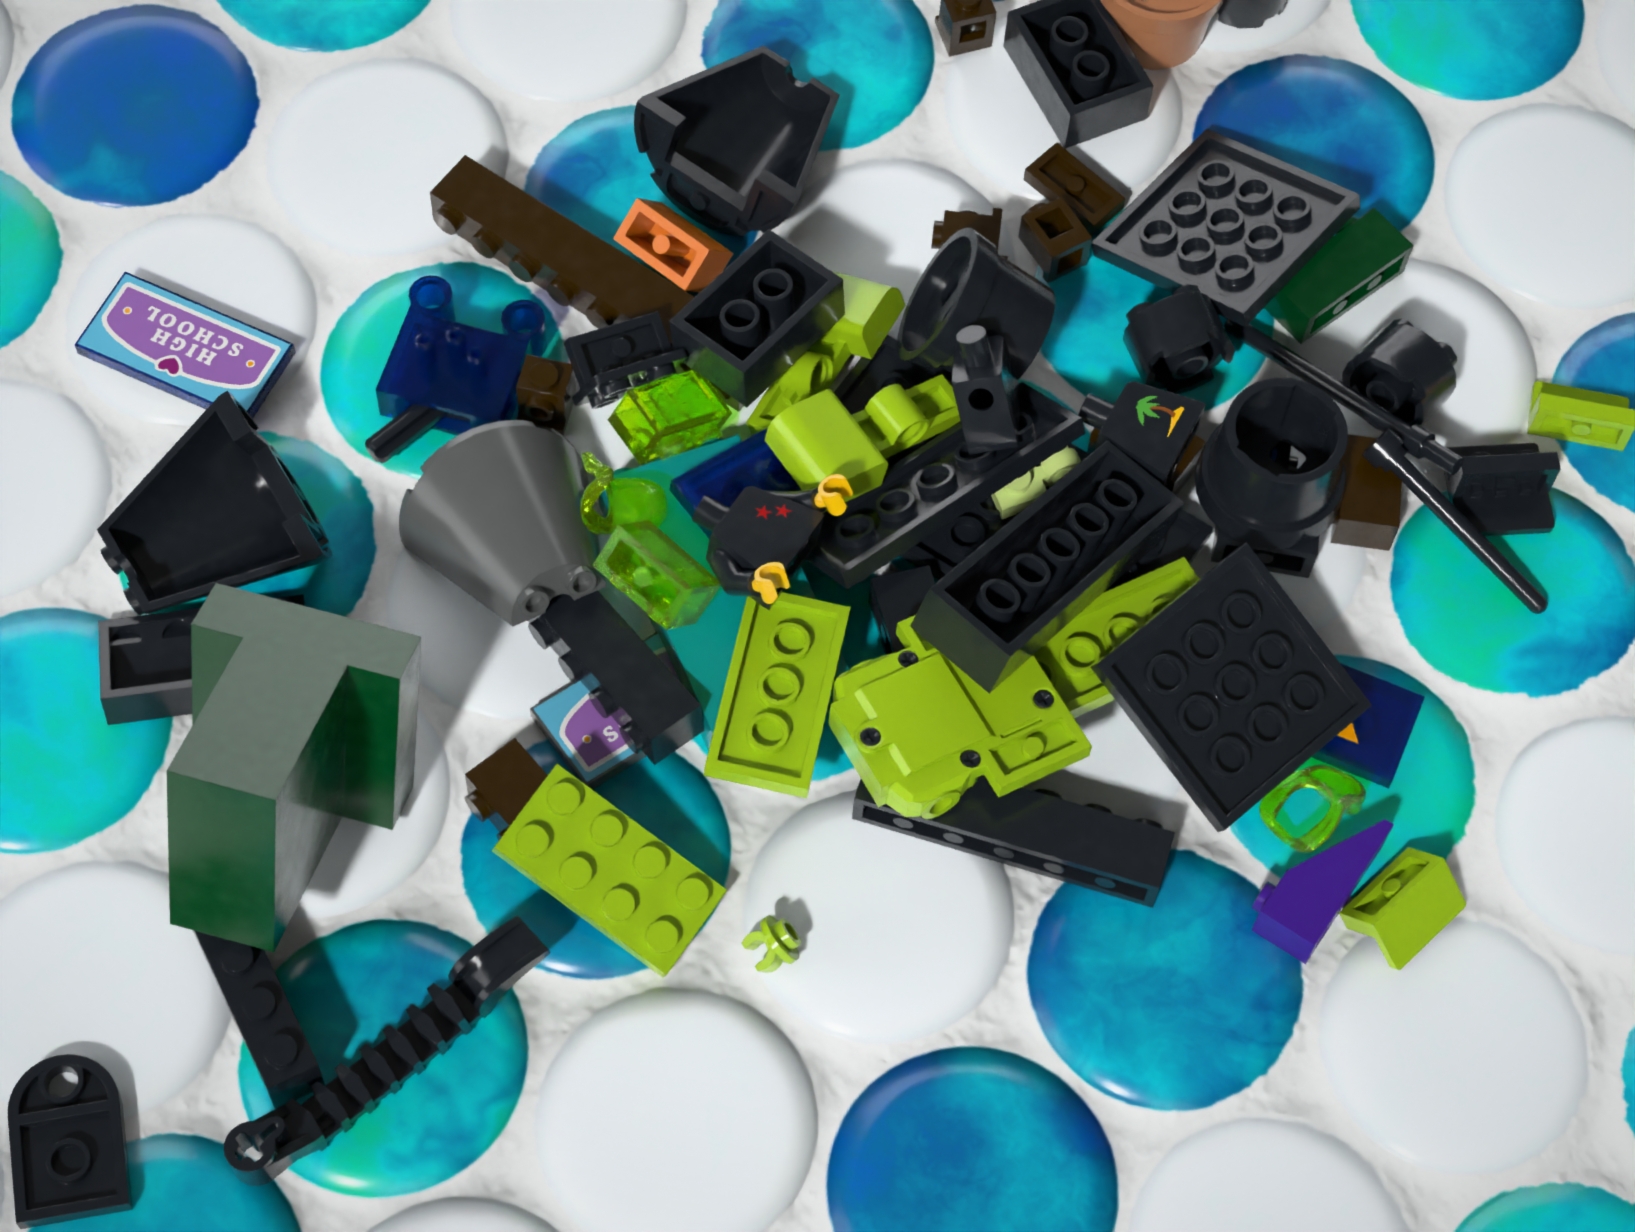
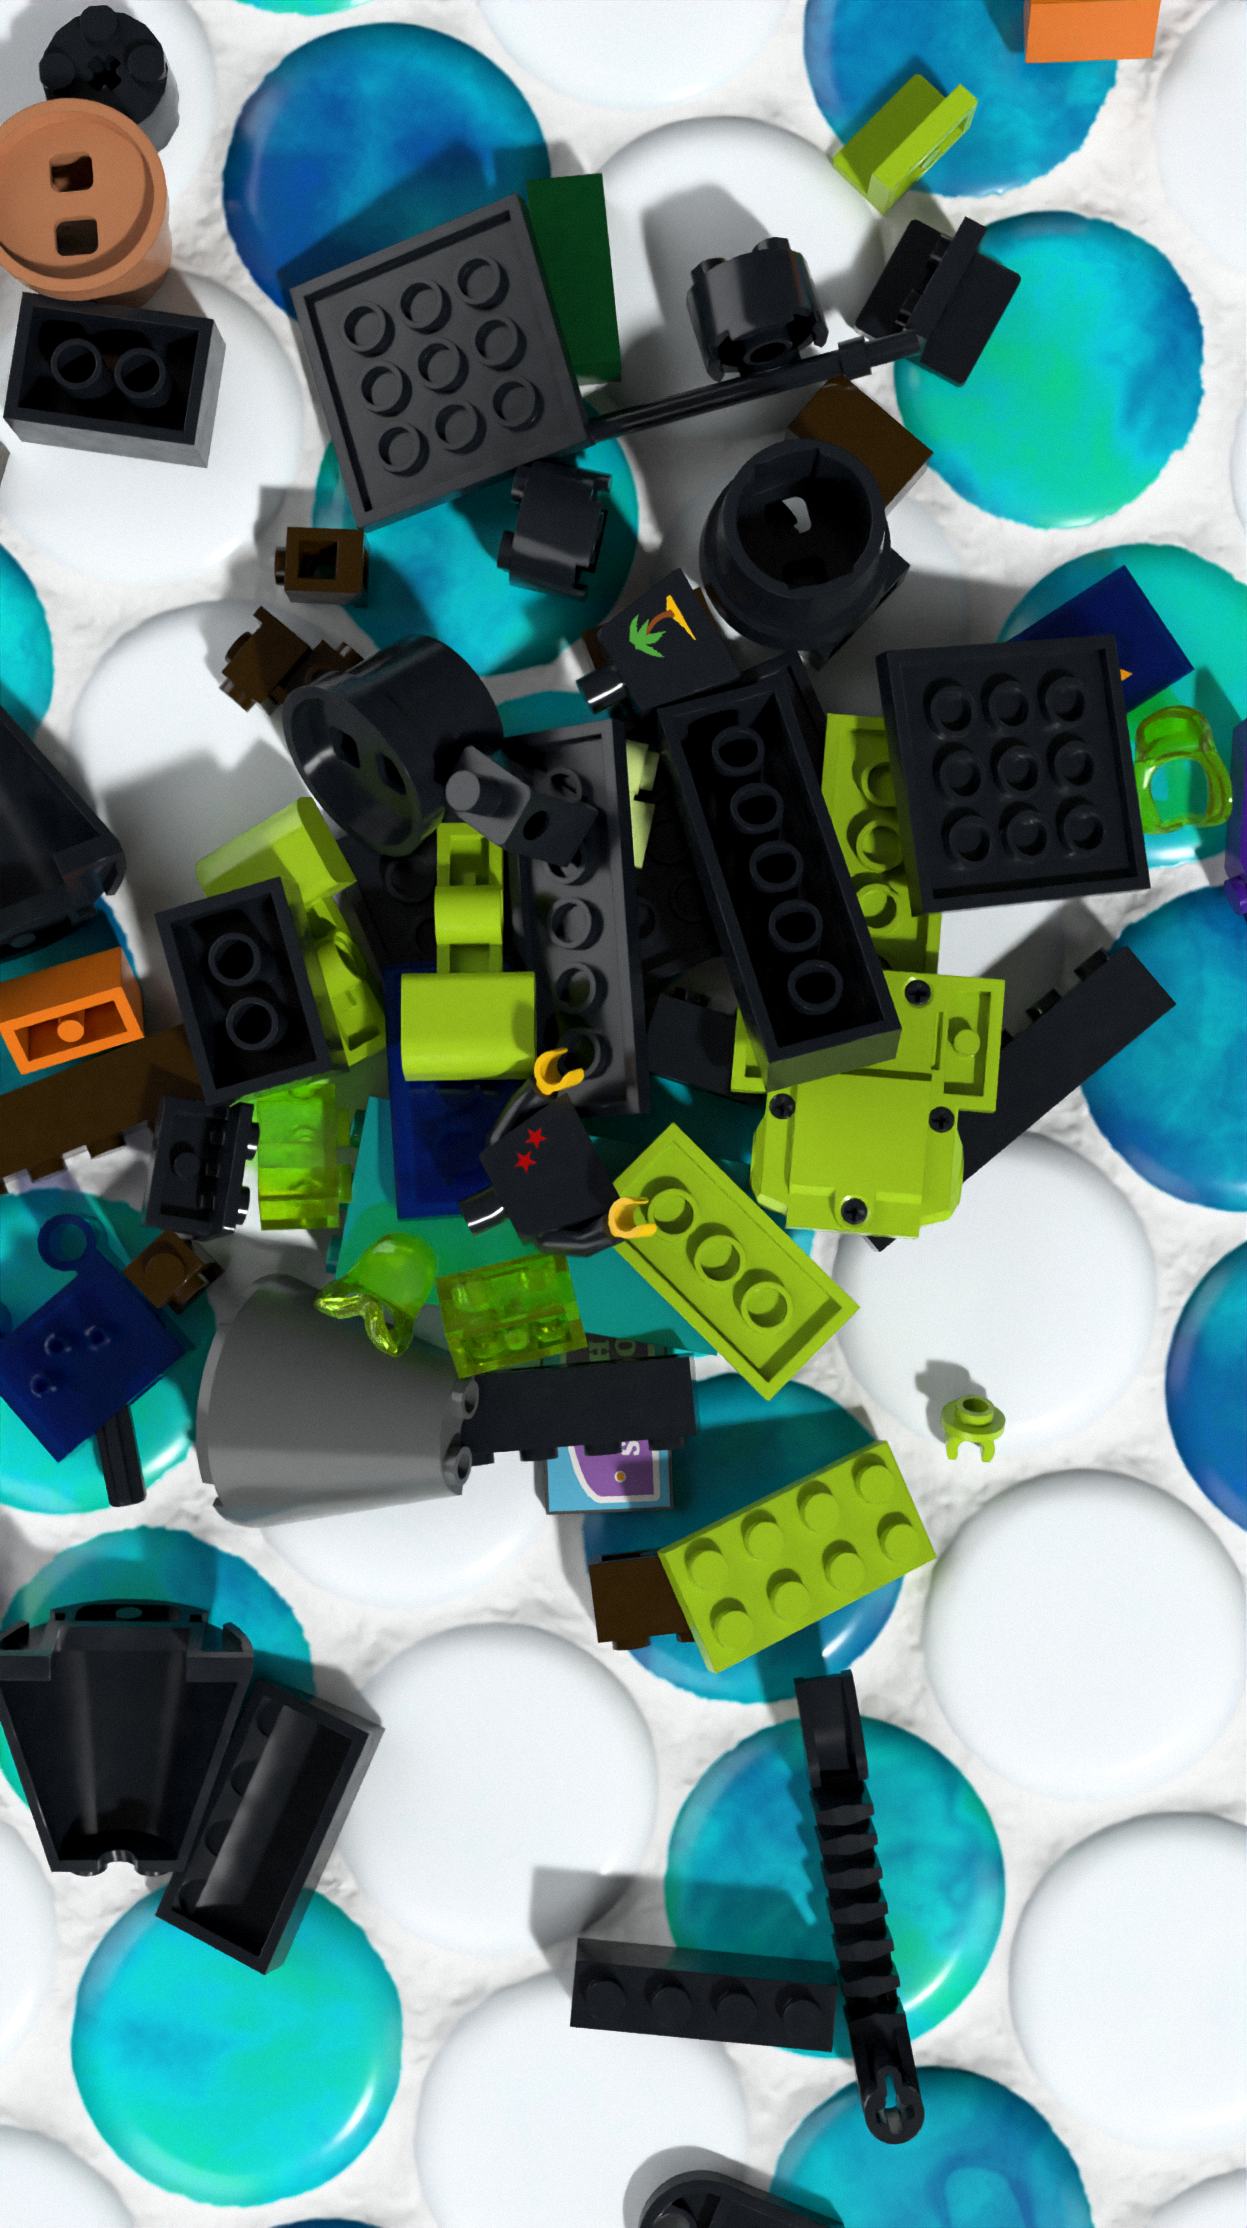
camera: 50 degrees left, 25 degrees up
piece [166,583,422,952] -> none
dark brown plate [1023,142,1126,236] -> none
black piece [1362,427,1548,614] -> none

